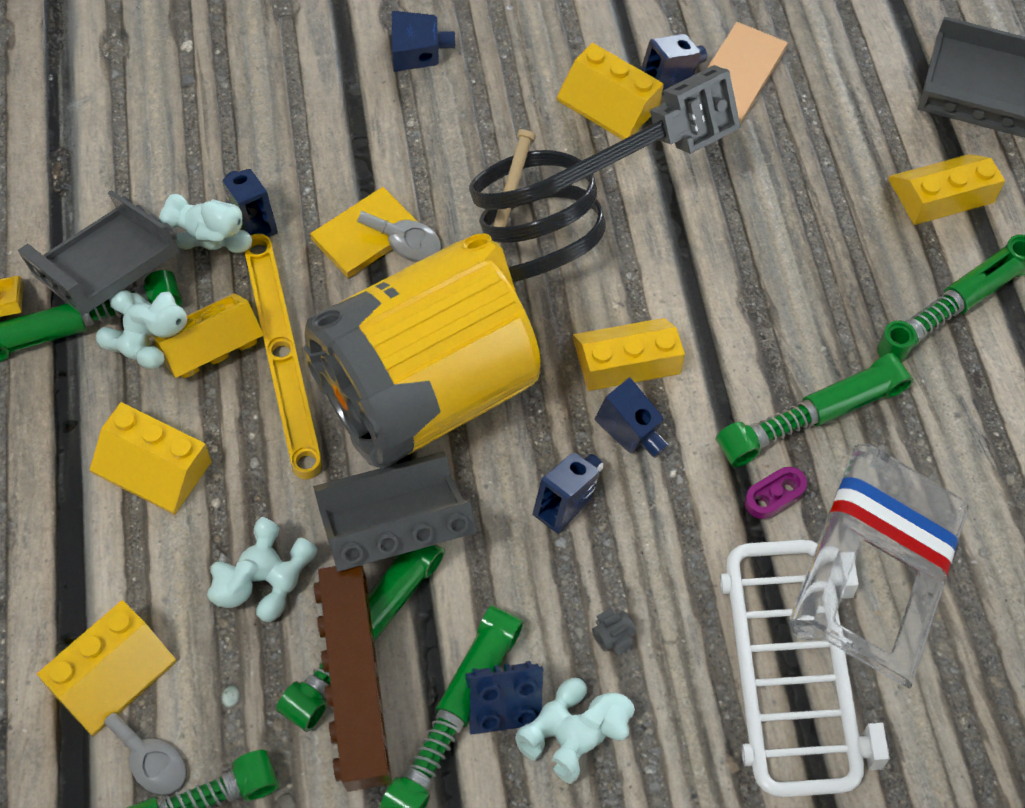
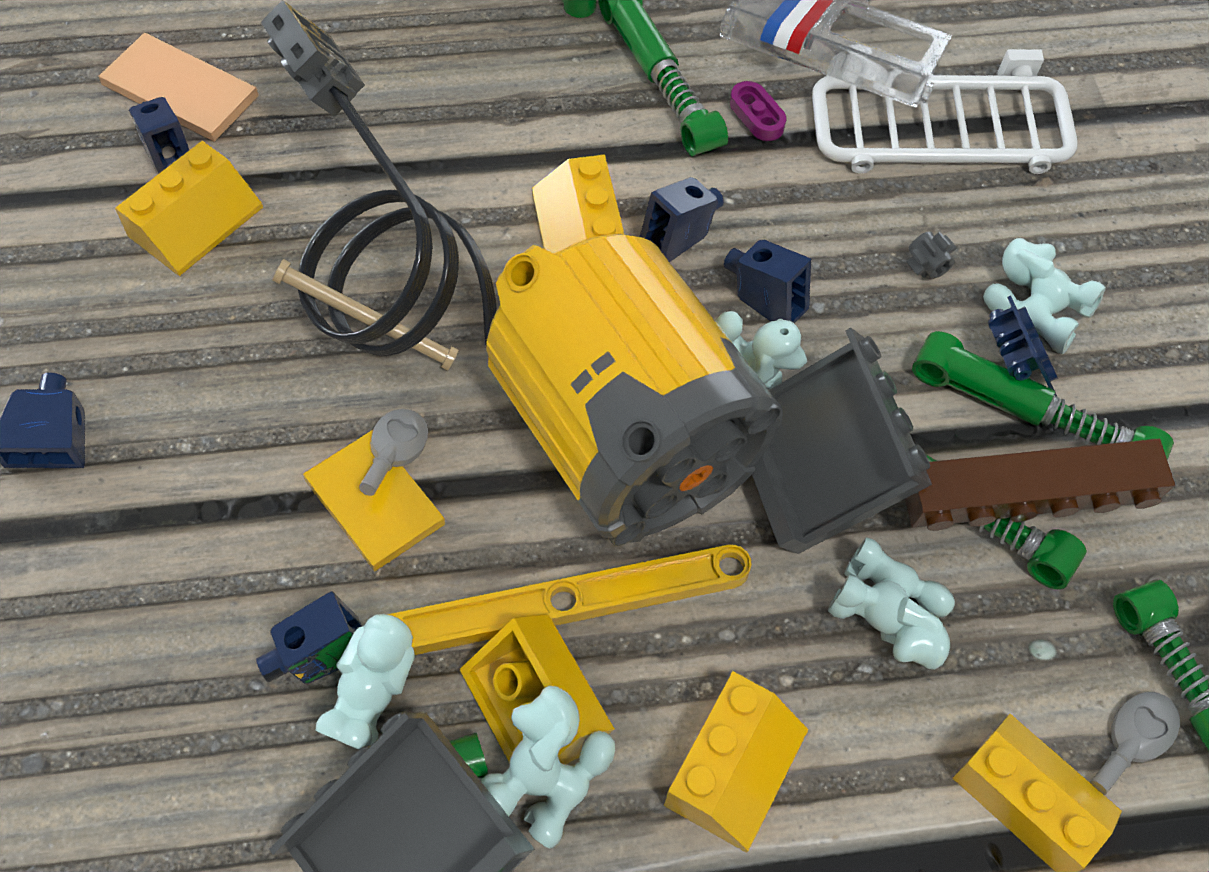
camera: 90 degrees left, 0 degrees up
none -> light aqua animal [715,311,808,390]

